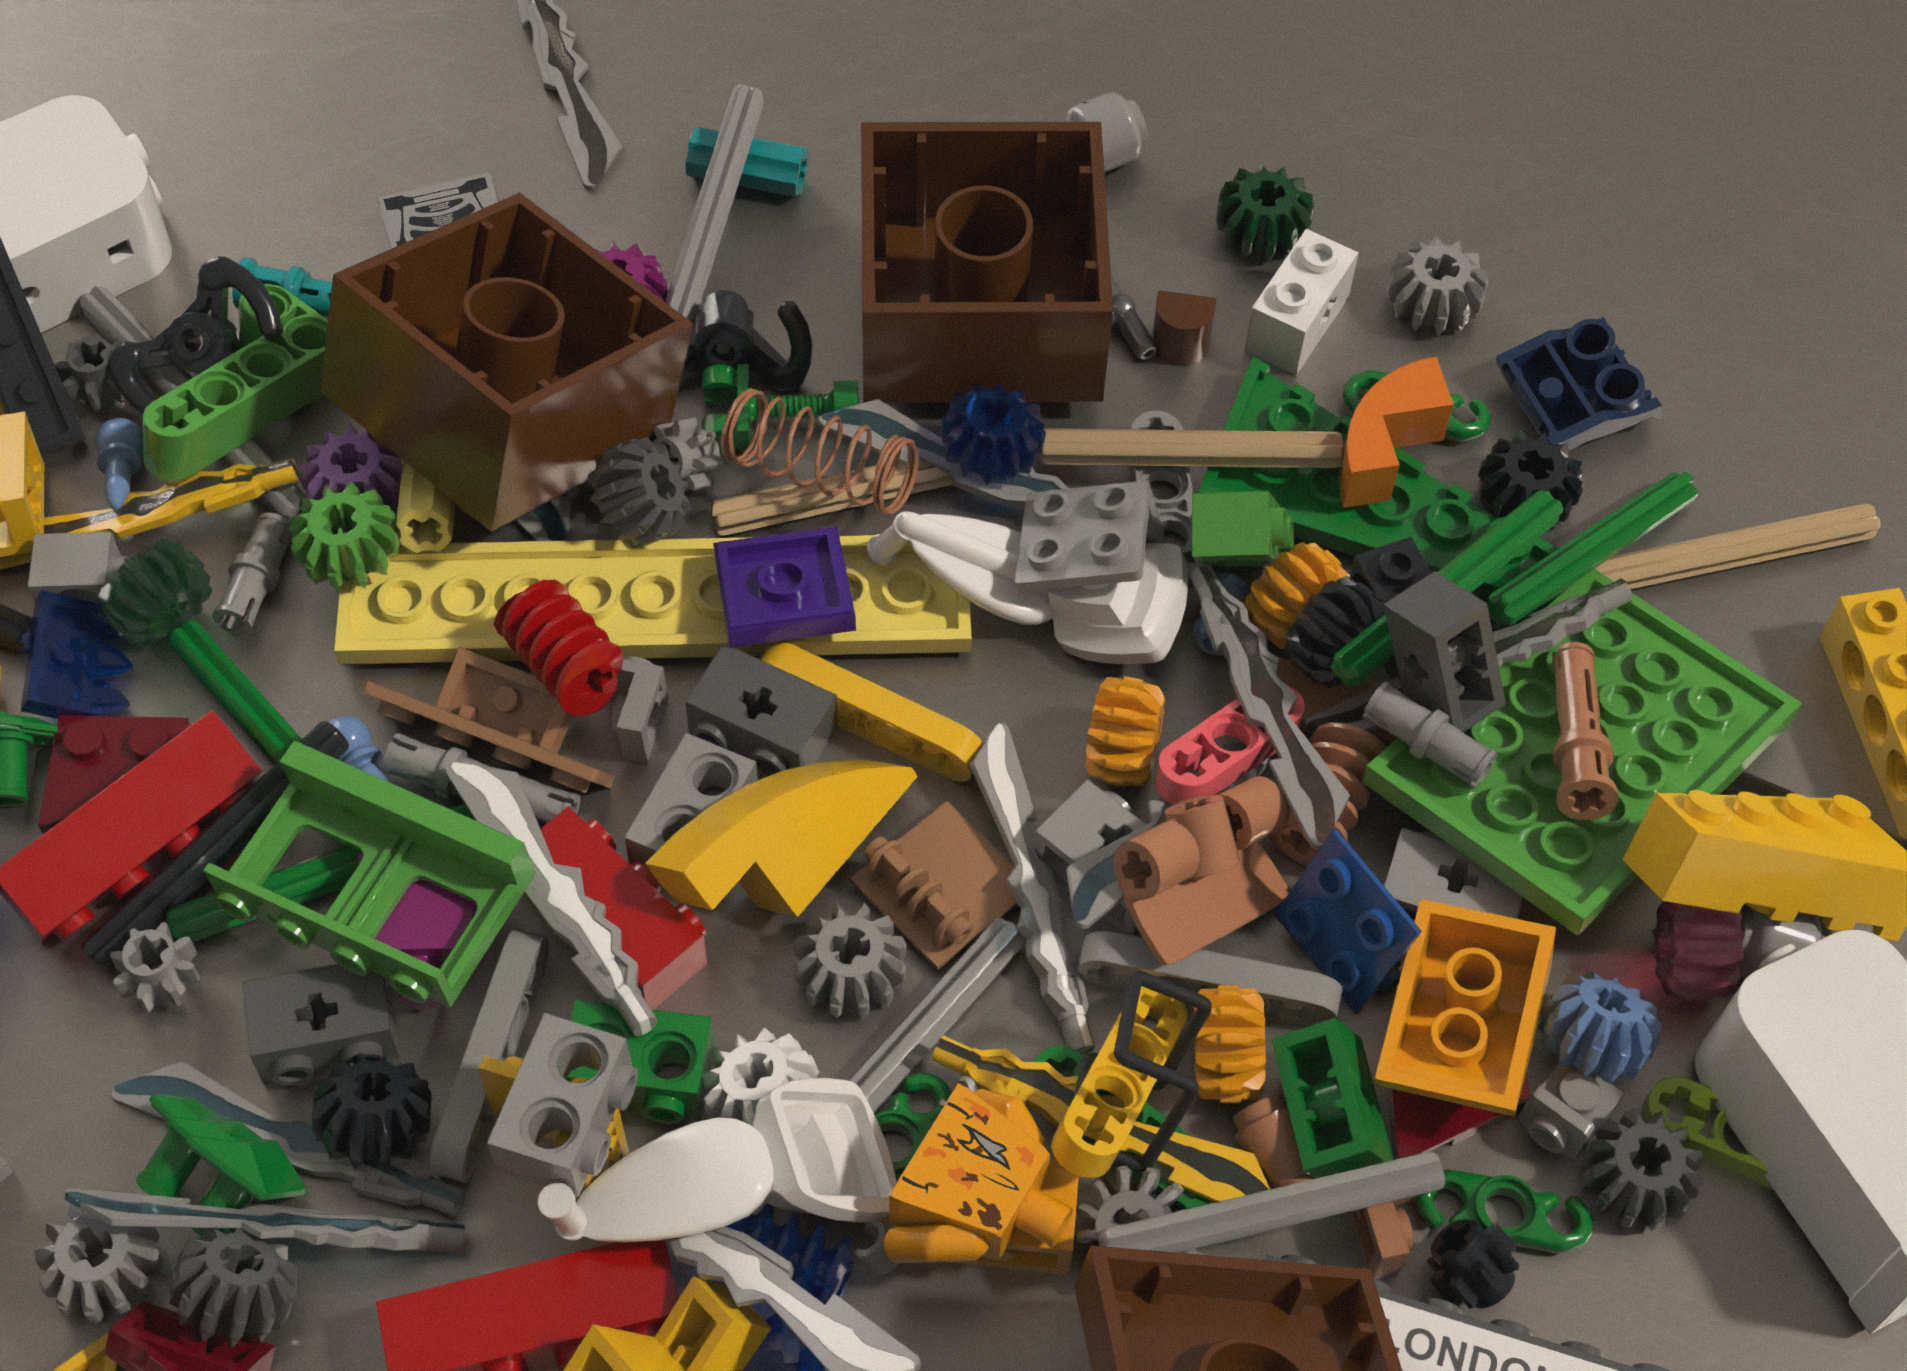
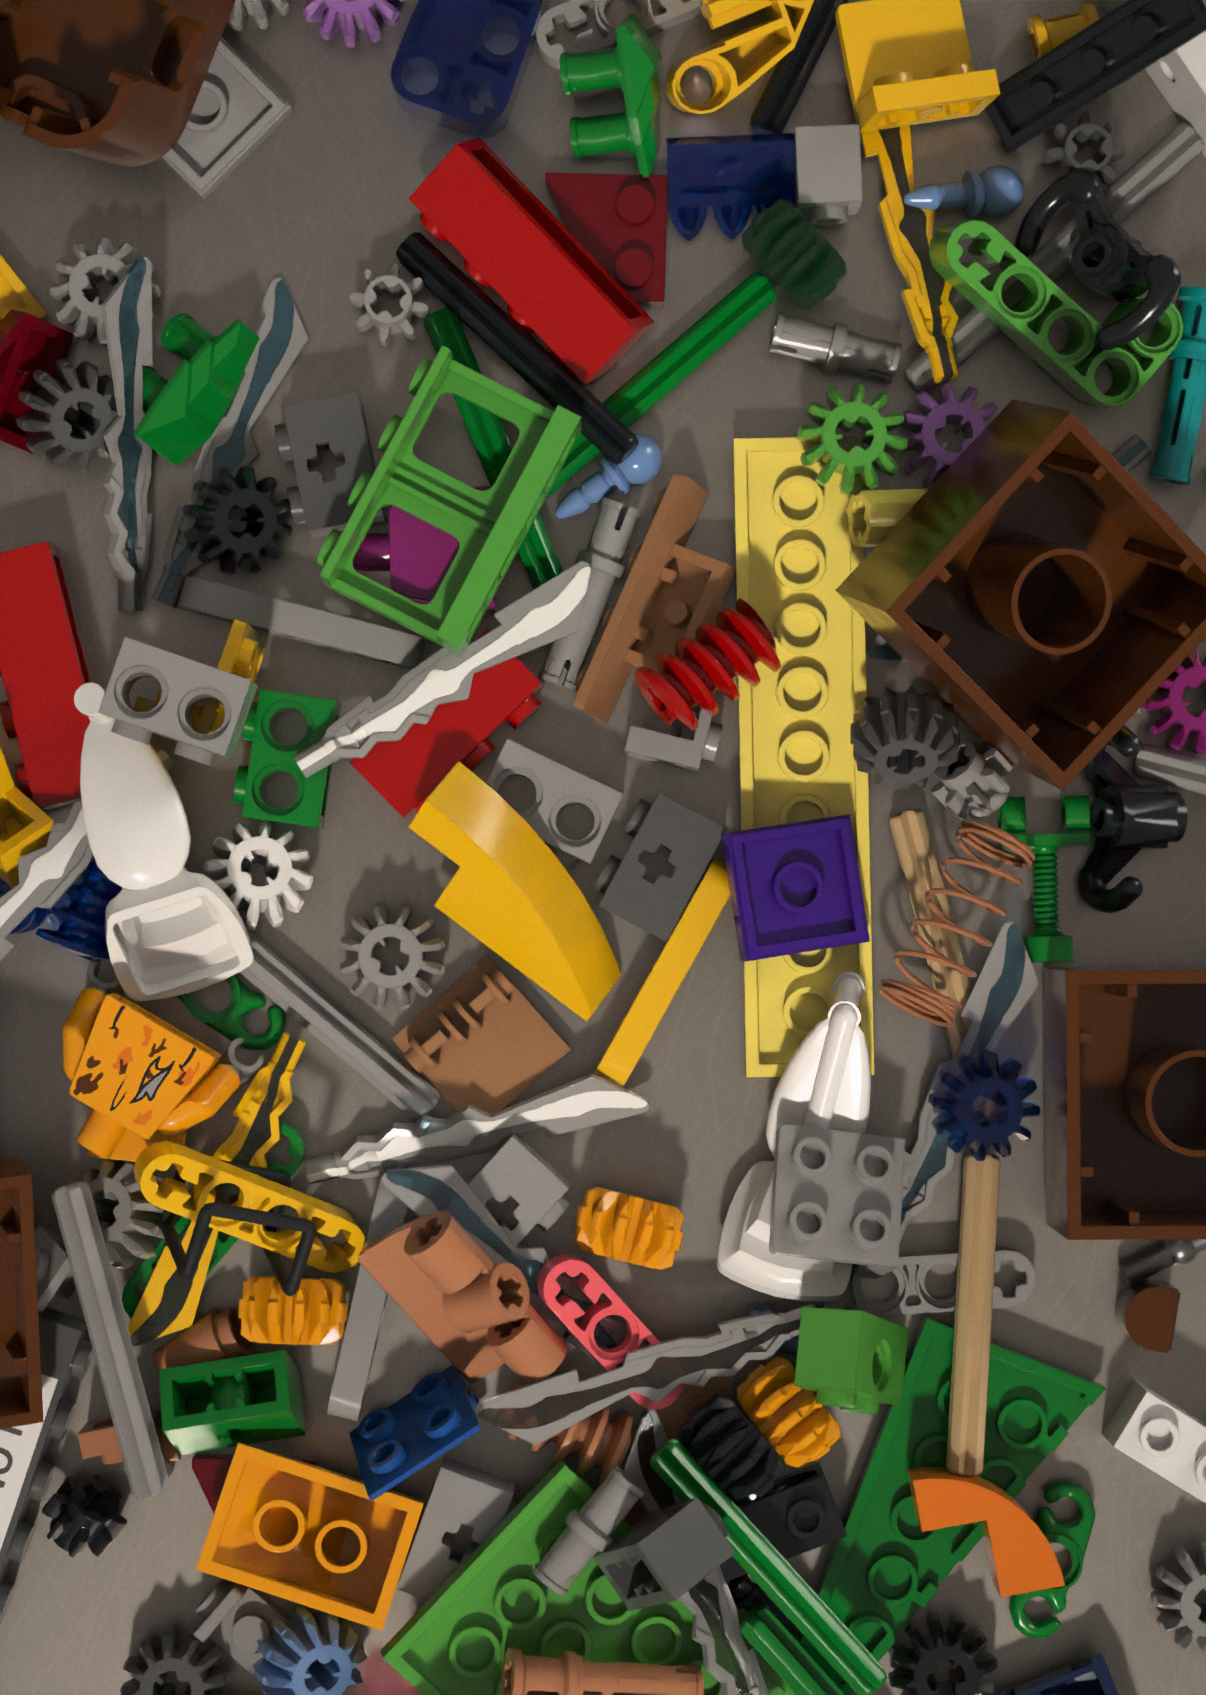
camera: 90 degrees right, 30 degrees up
green piece [1416,1169,1593,1254] -> none

